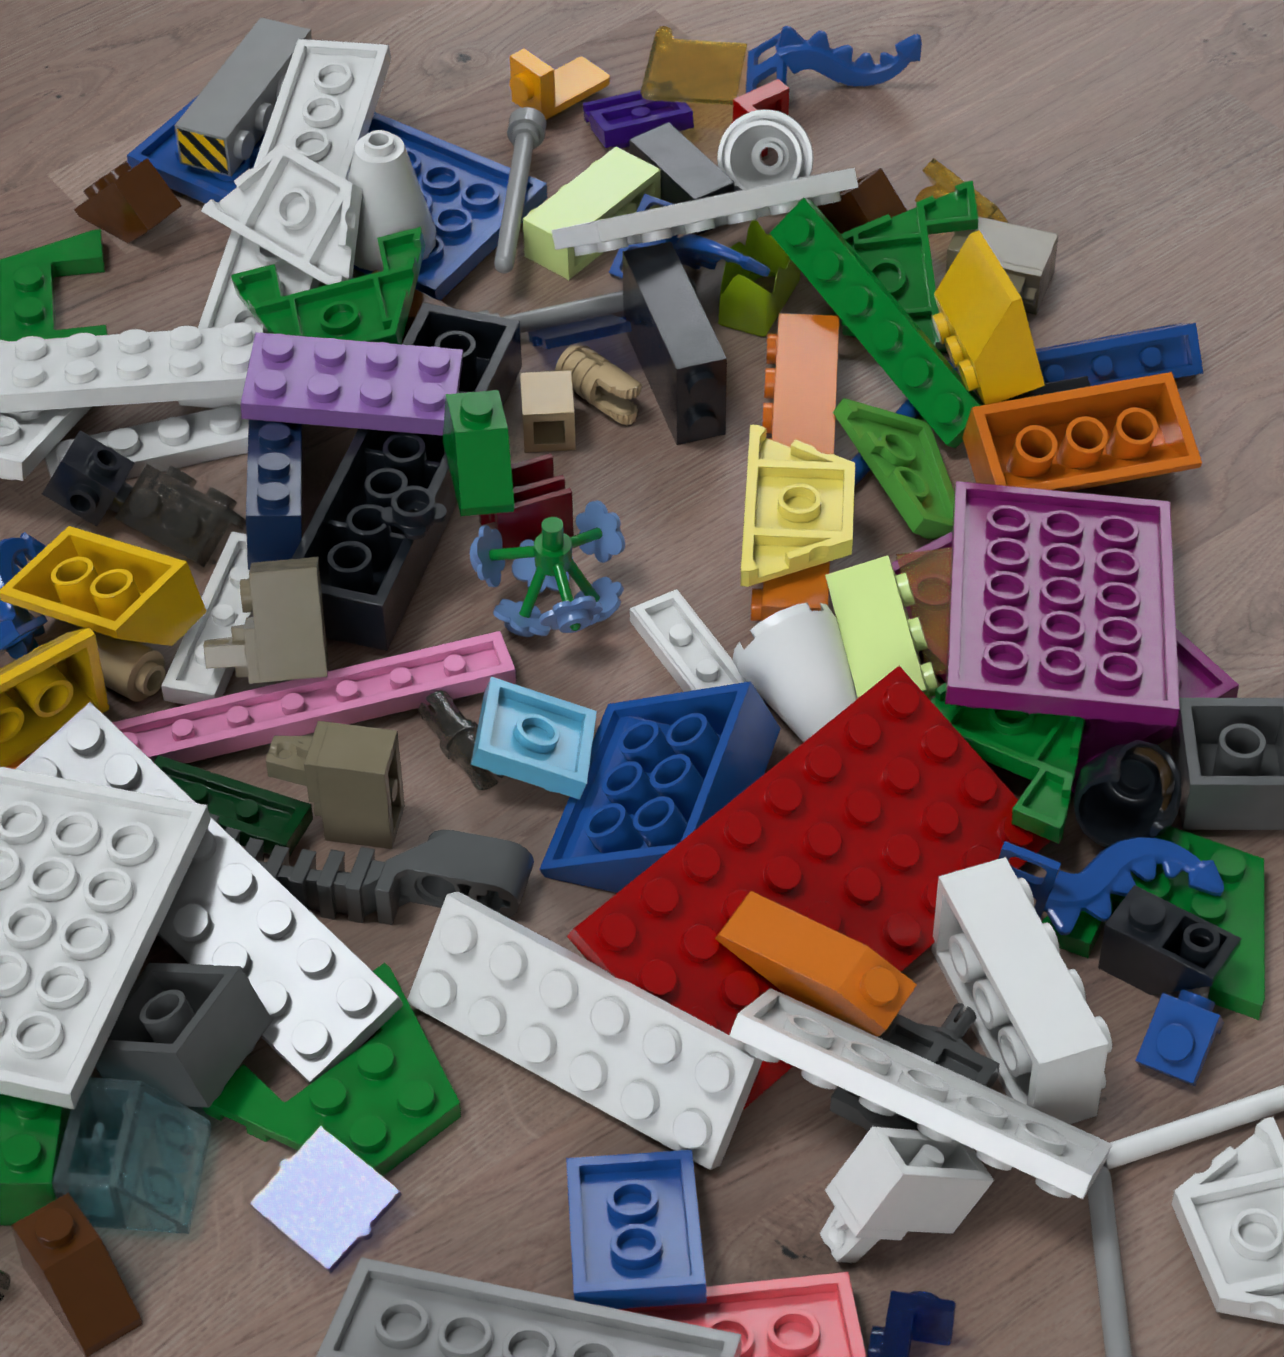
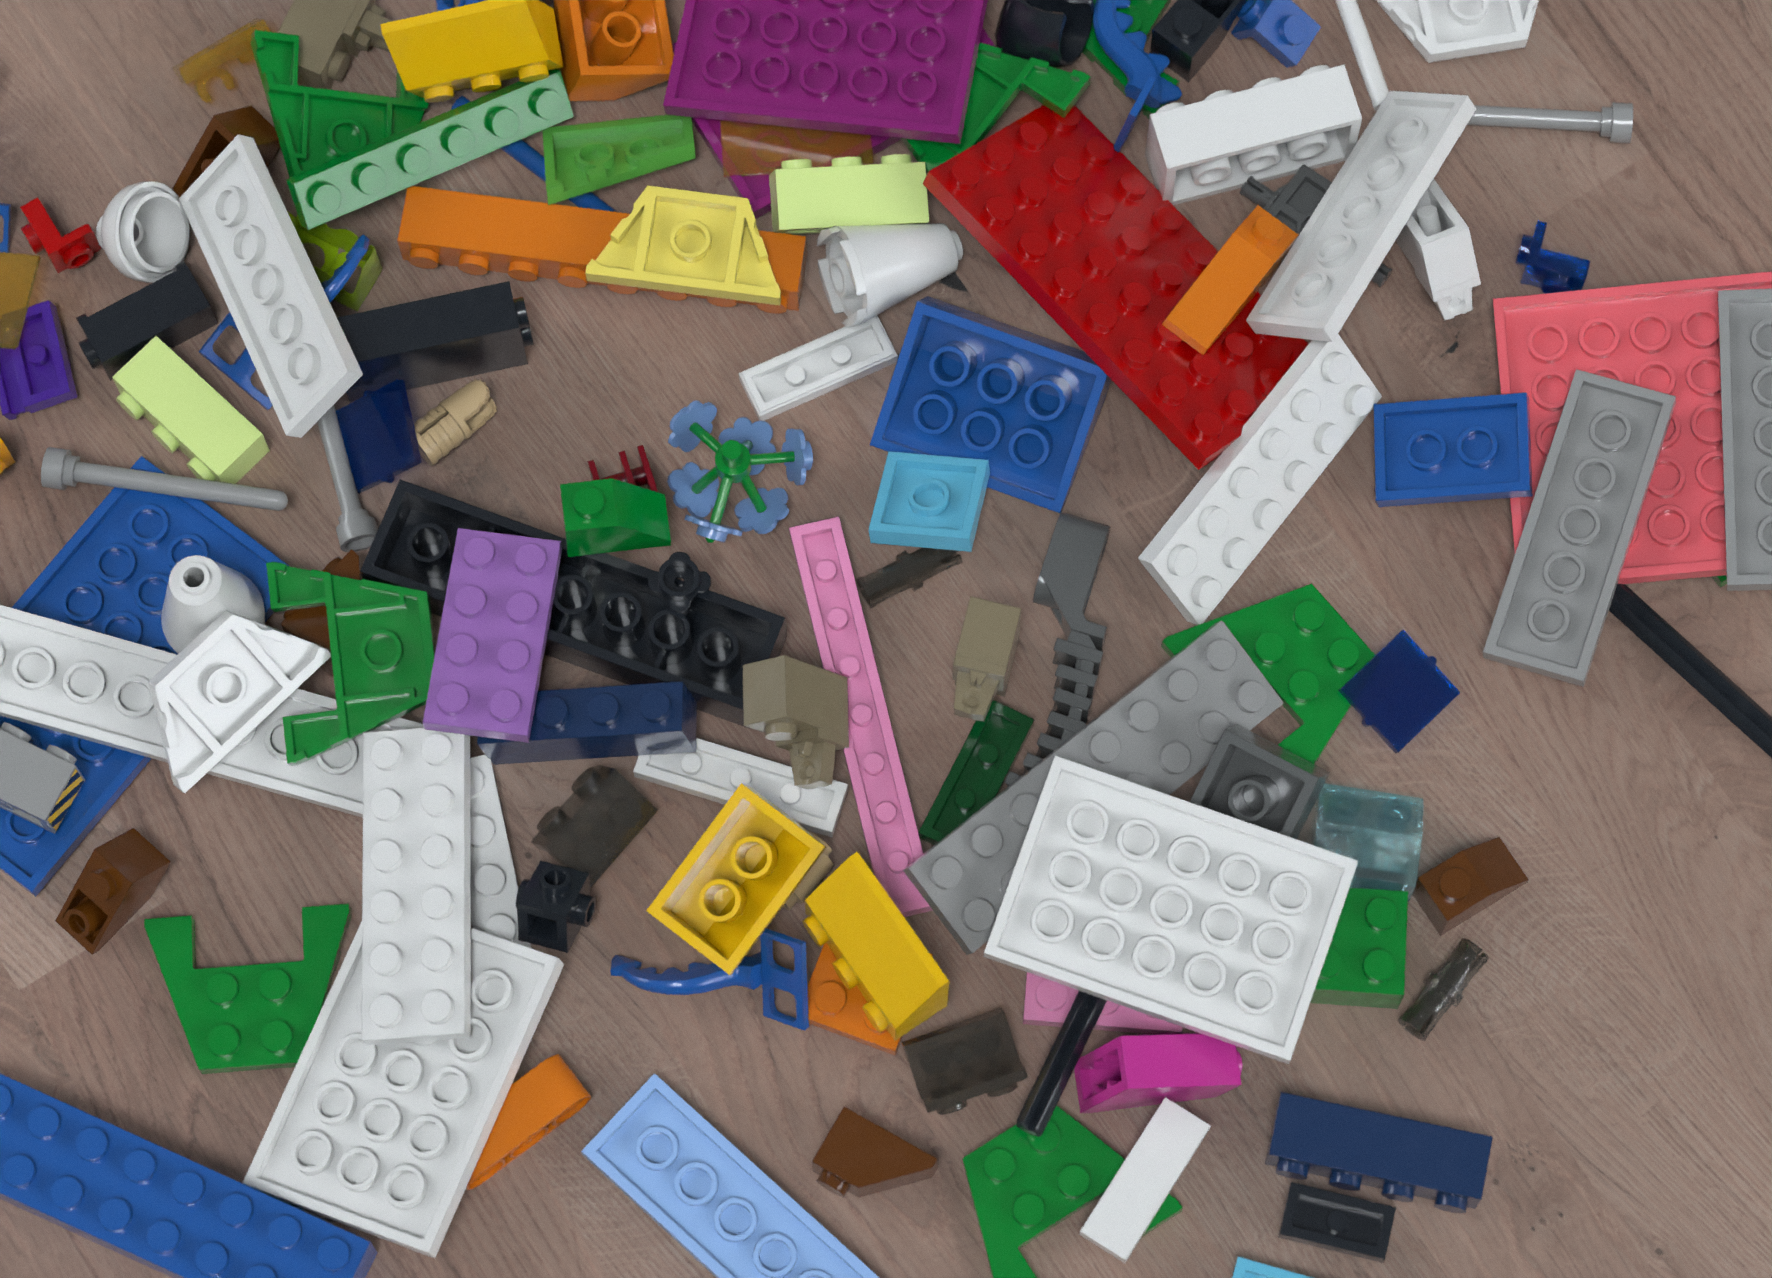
camera: 85 degrees left, 25 degrees up
tan brick [520,370,576,453] -> none

